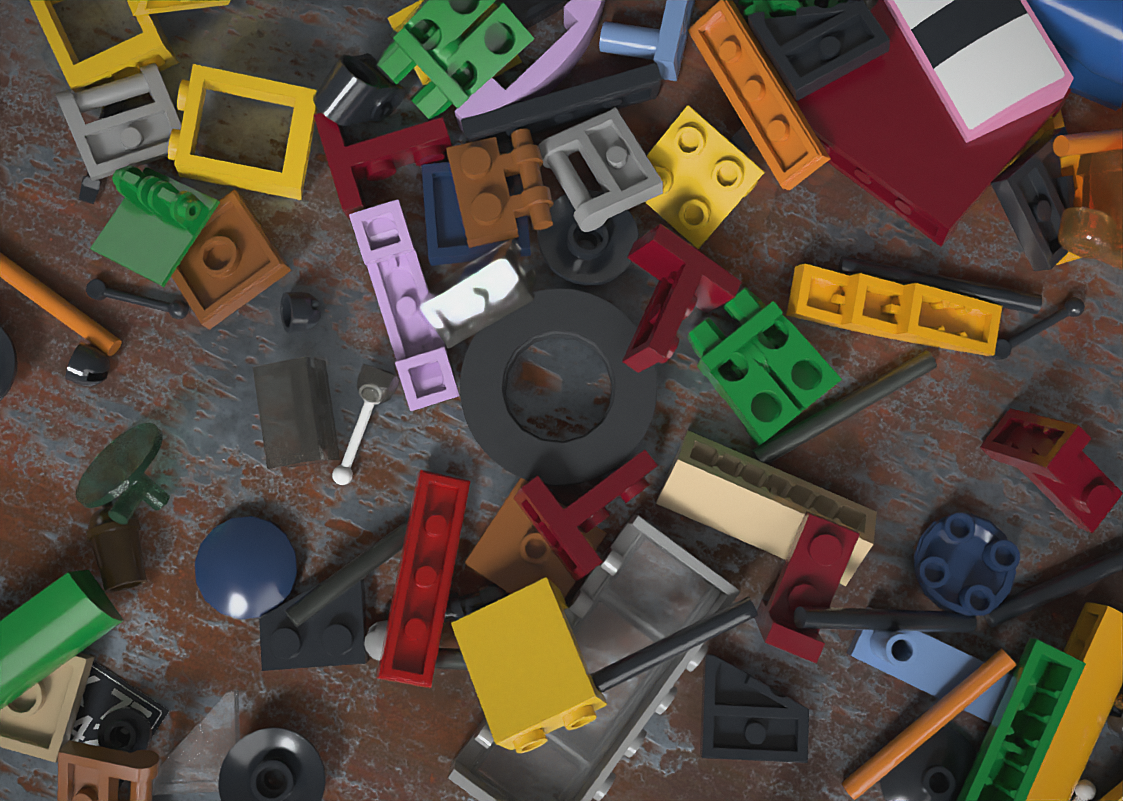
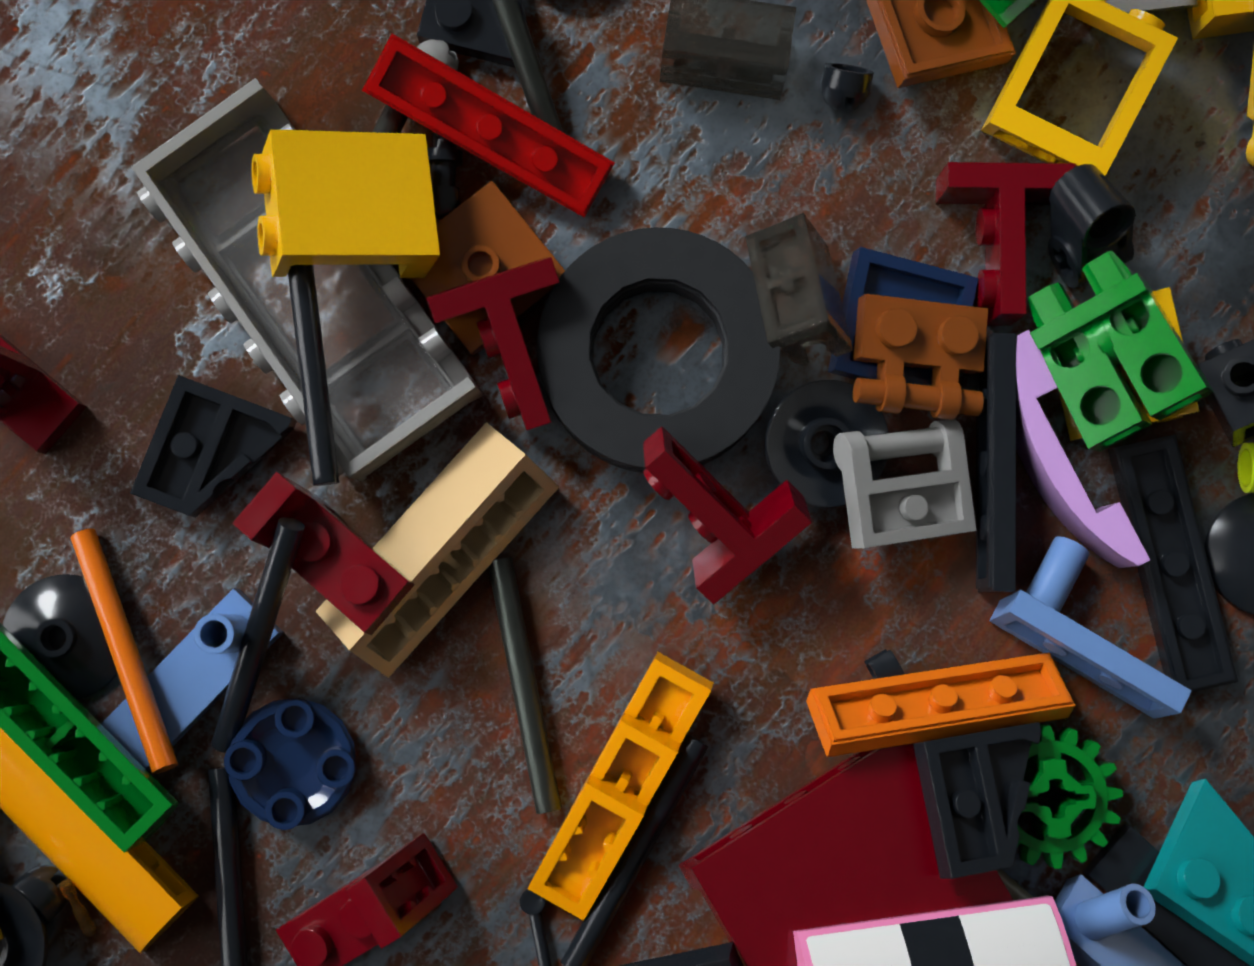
camera: 105 degrees right, 0 degrees up
hinge [332,363,400,485] -> none
lavender slope [349,200,460,411] -> none
yellow hinge [645,105,765,249] -> none
green hips [687,288,842,446] -> none

